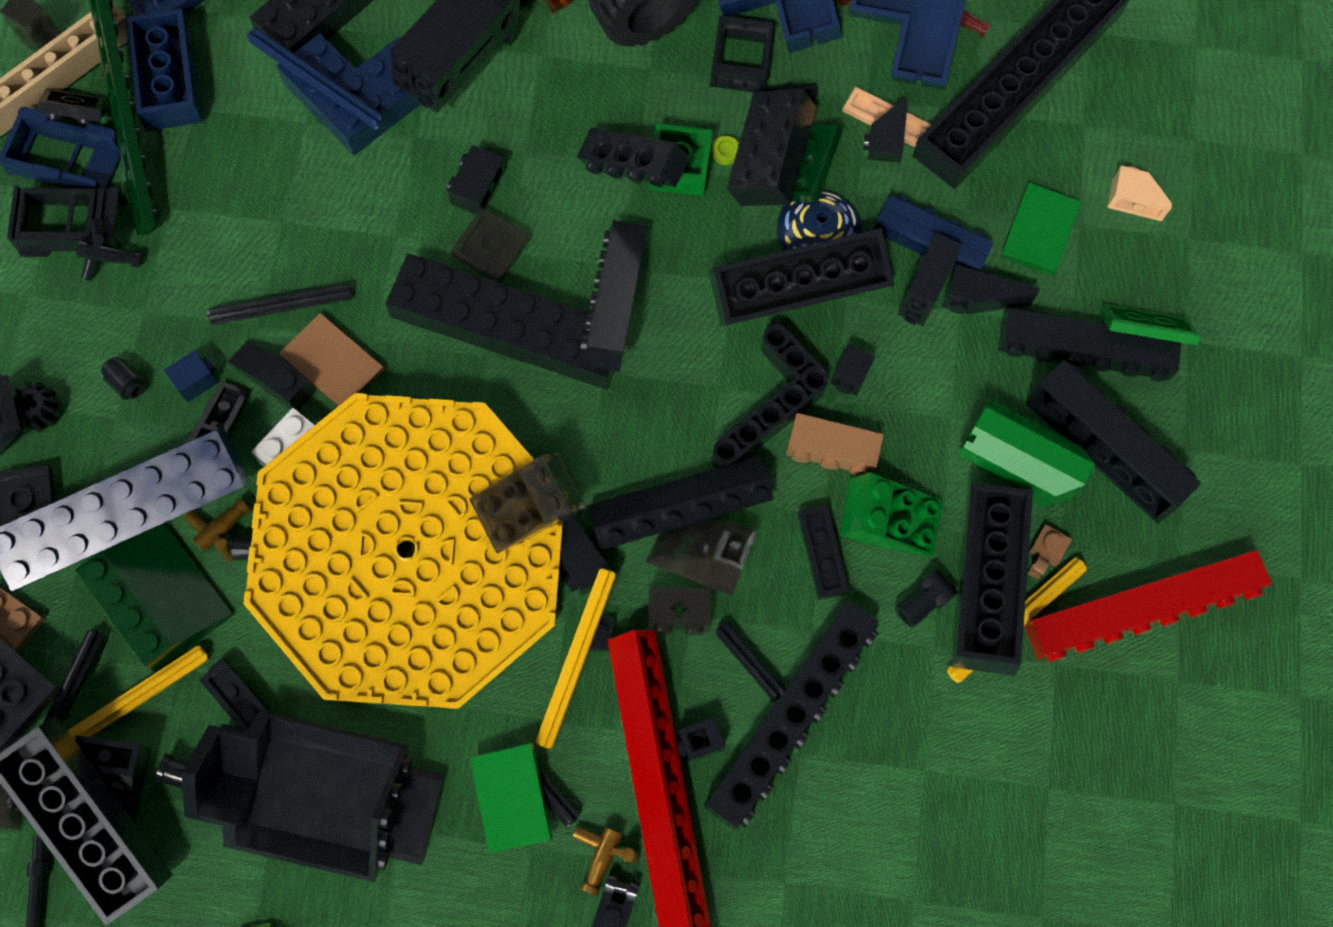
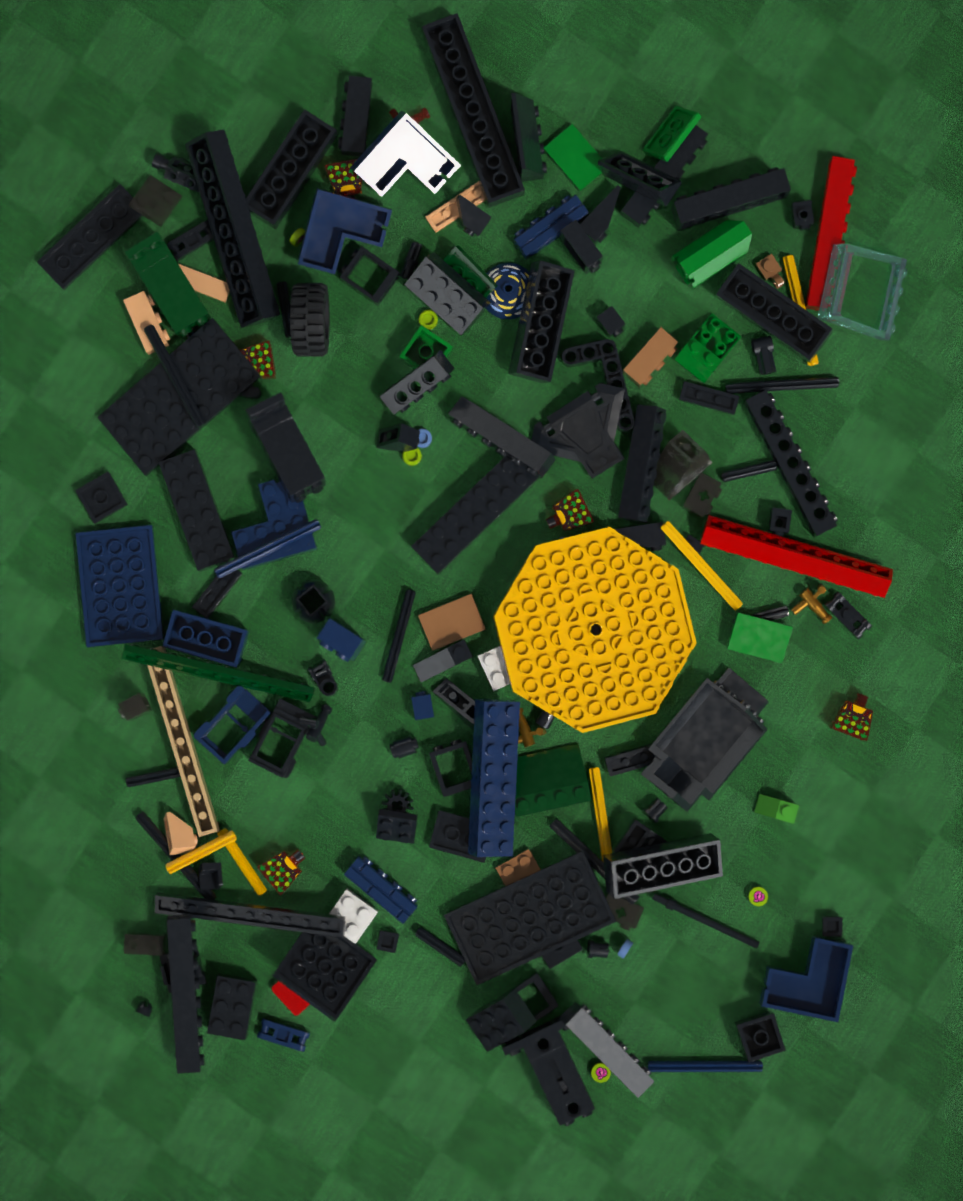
camera: 60 degrees left, 15 degrees up
black plate [39,88,105,124] -> none
black brick [447,145,505,217] -> none
clear smoke plate [451,208,530,283] -> none
clear smoke slope [469,453,586,554] -> none
light nougat slope [1107,166,1172,221] -> none
none -> black tile [192,570,243,619]
none -> black piece [291,580,335,623]
none -> black piece [308,659,339,697]
none -> dark blue brick [317,618,366,662]
none -> black slope [376,423,420,452]
none -> lime tile [403,448,422,466]
none -> medium blue tile [417,429,432,448]
none -> black window [429,739,472,797]
none -> black slope [511,93,547,182]
none -> black plate [532,383,625,479]
none -> torso [545,489,594,532]
none -> black slope [598,151,682,207]
none -> black axle [725,377,839,393]
none -> black brick [790,200,814,231]
none -> clear light blue windscreen [818,244,907,341]

